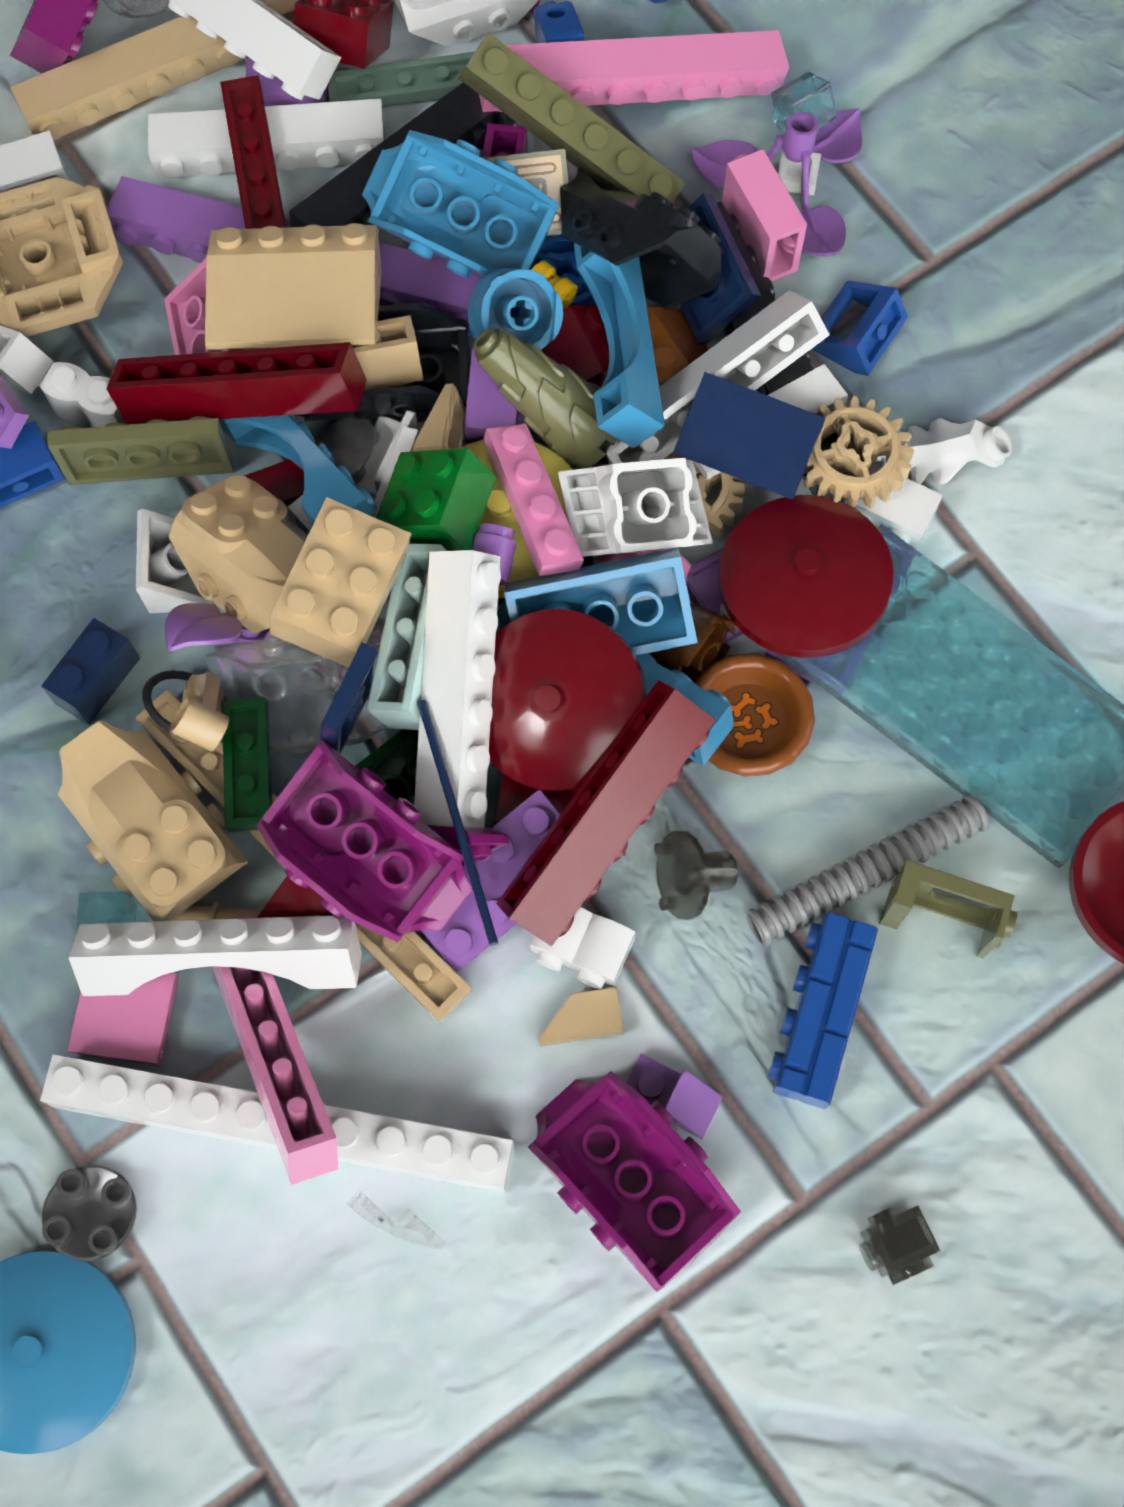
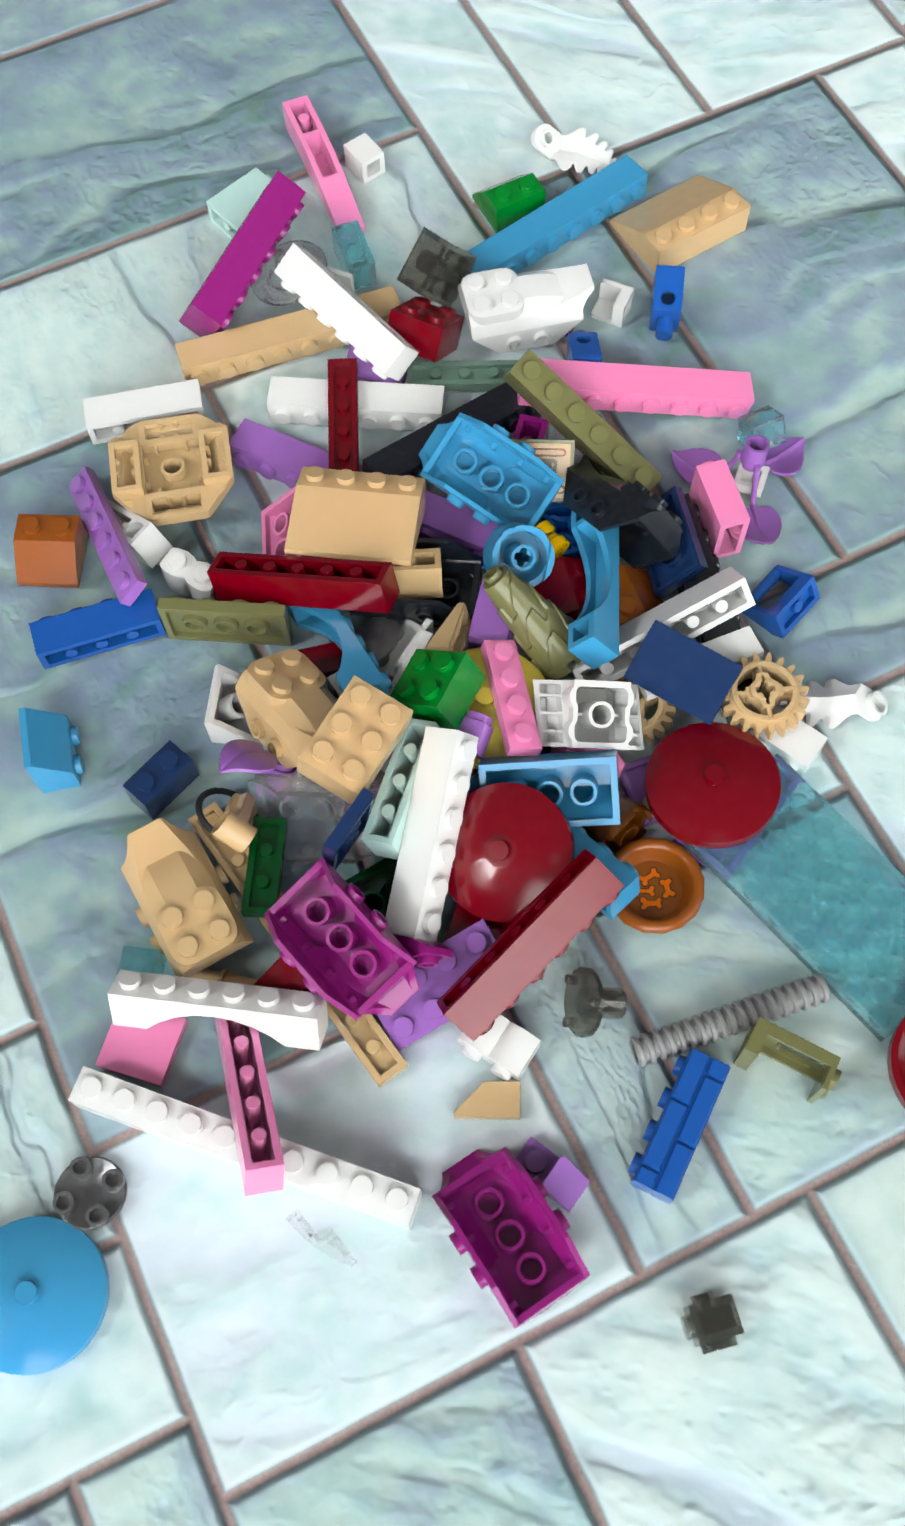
camera: 10 degrees right, 5 degrees down
dark blue axle [417,700,498,946] -> none

